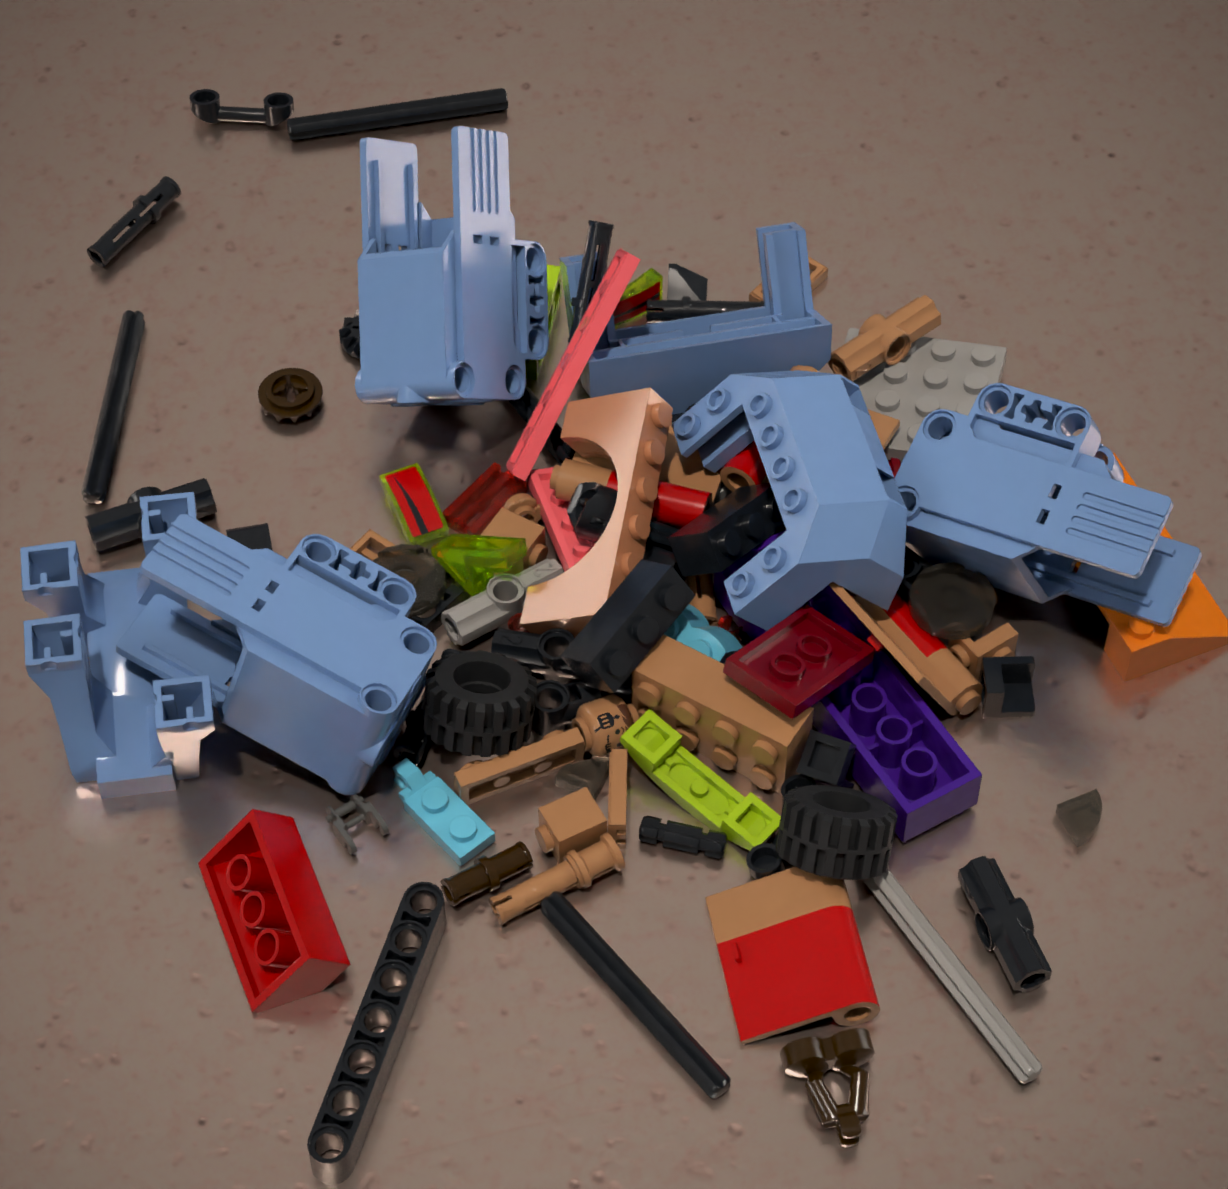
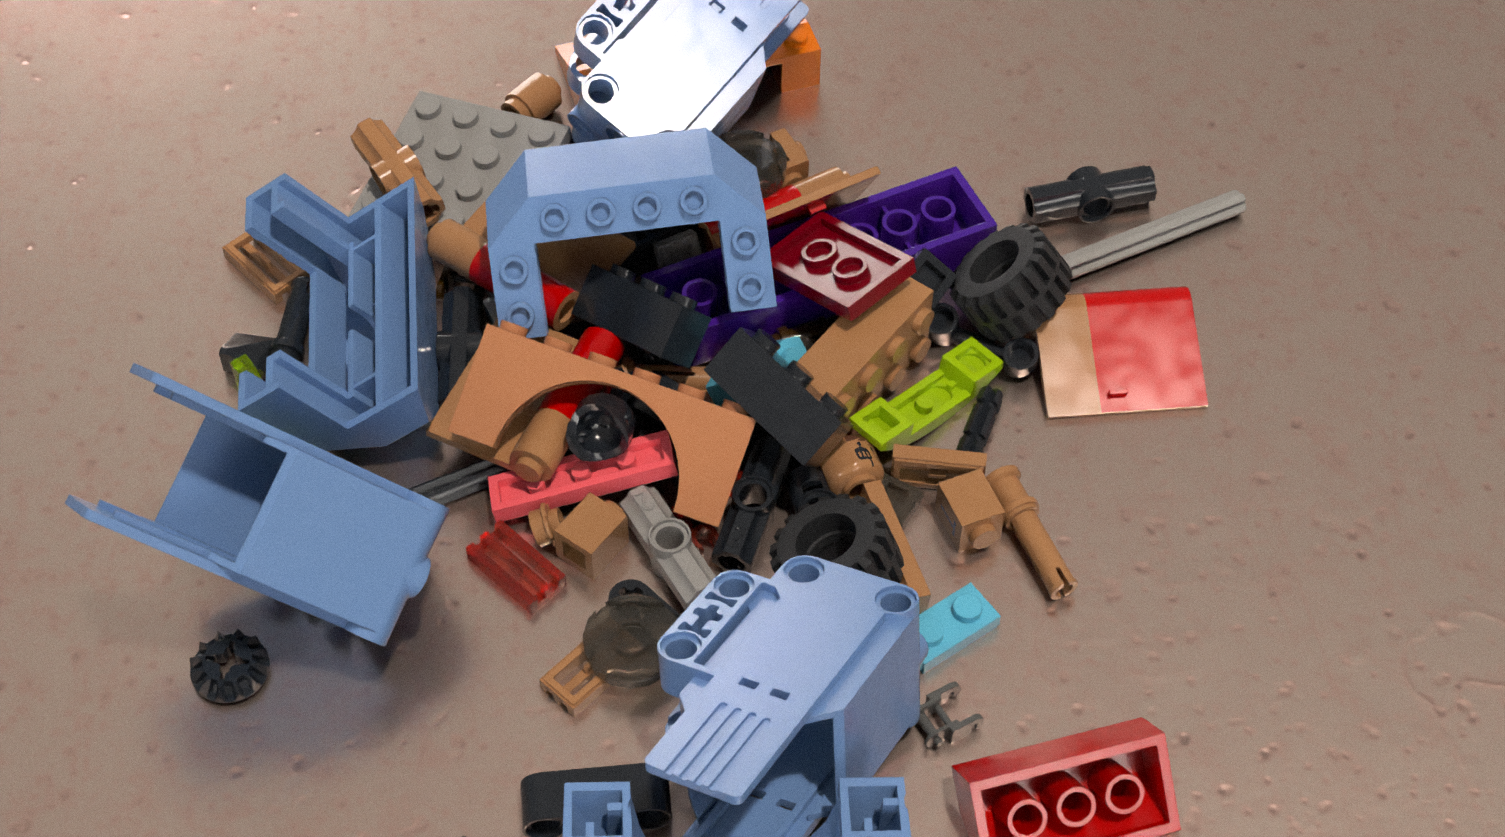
camera: 85 degrees left, 0 degrees up
dark brown gear [258,368,323,422] -> none
black beam [307,882,446,1185] -> none
slope [379,463,449,548] -> none
clear neon green slope [431,534,527,596] -> none
dark brown pin [440,841,533,907] -> none
coral tile [506,248,641,481] -> none
black axle [541,891,731,1099] -> none
black pin [568,220,615,343] -> none
dark brown piece [780,1028,875,1148] -> none
black panel [978,656,1035,718] -> none
clear smoke tile [1056,789,1102,847] -> none

